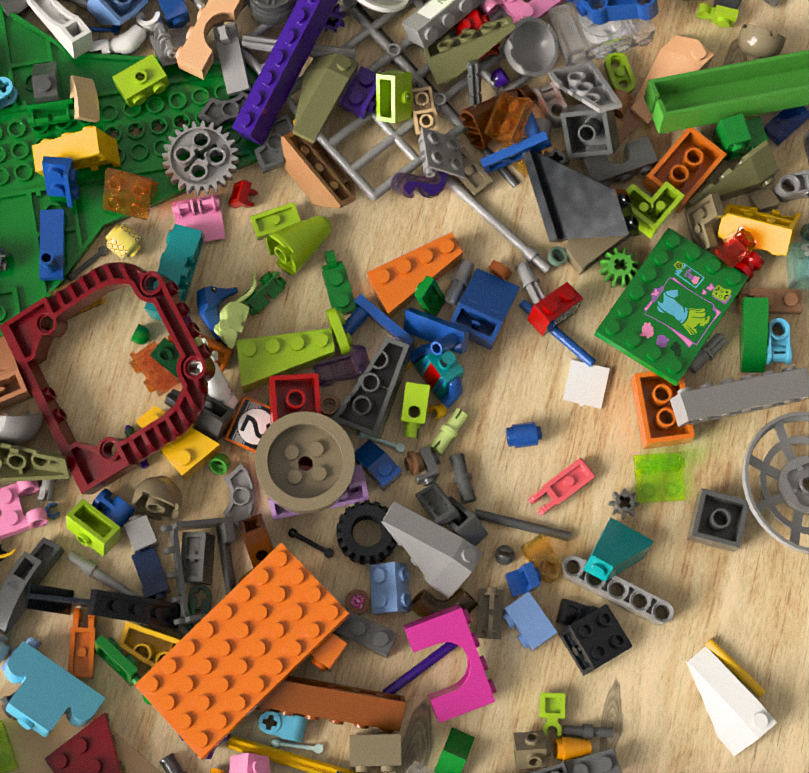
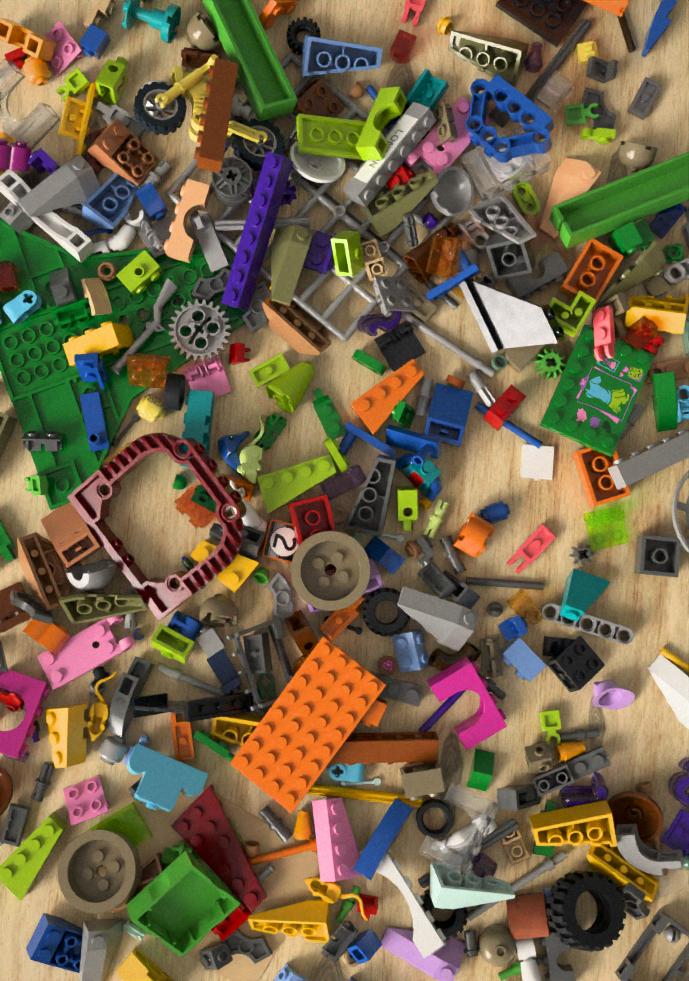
camera: 10 degrees left, 10 degrees up
none -> medium nougat plate [98,262,117,281]
none -> light grey piece [110,278,178,375]
none -> black tyre [164,373,185,411]
none -> orange hinge [318,596,365,642]
none -> green beam [352,349,387,376]
none -> black hinge [374,320,426,372]
none -> orange brick [453,512,496,558]
none -> dark grey bar [477,672,506,700]
none -> coral hinge [592,305,616,361]
none -> lavender piece [592,680,635,710]
none -> green plate [663,243,684,264]

